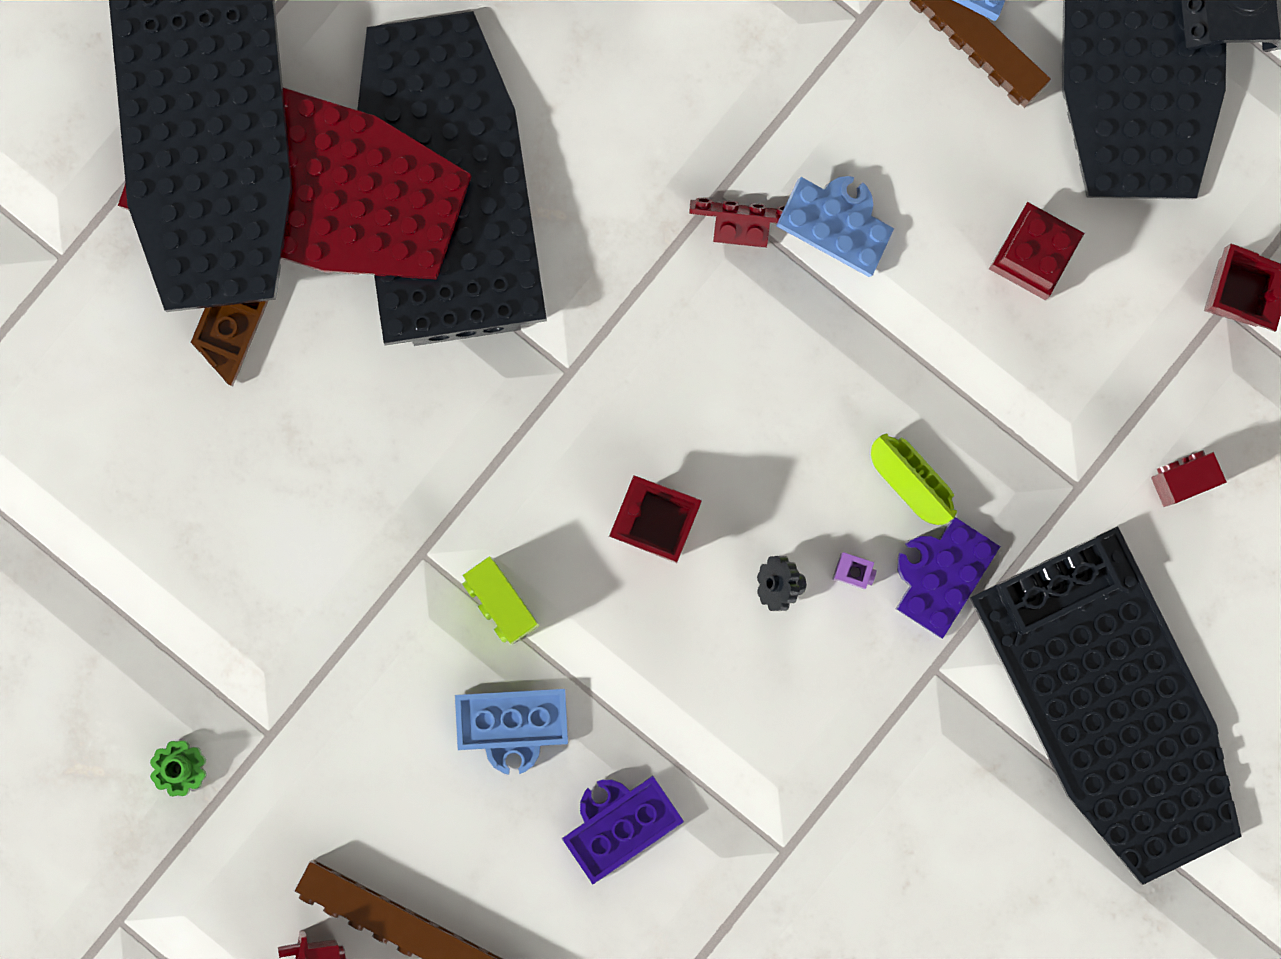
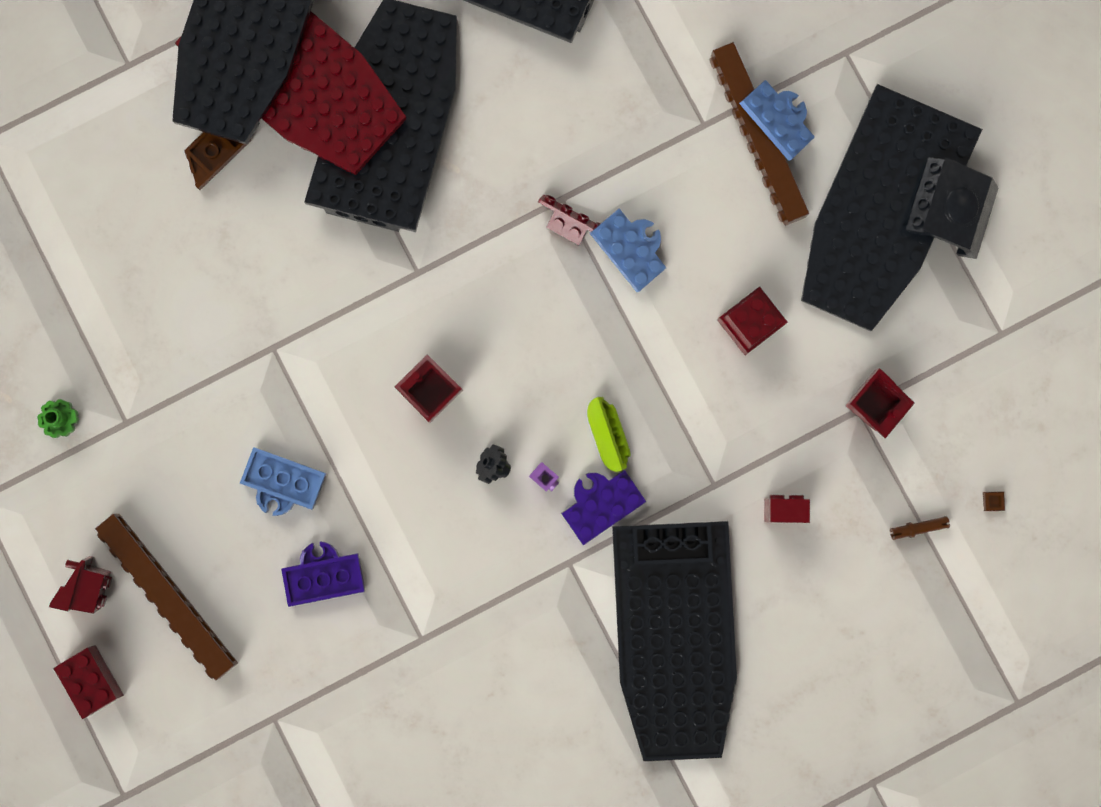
camera: 25 degrees right, 0 degrees up
lime brick [462,556,540,644] -> none

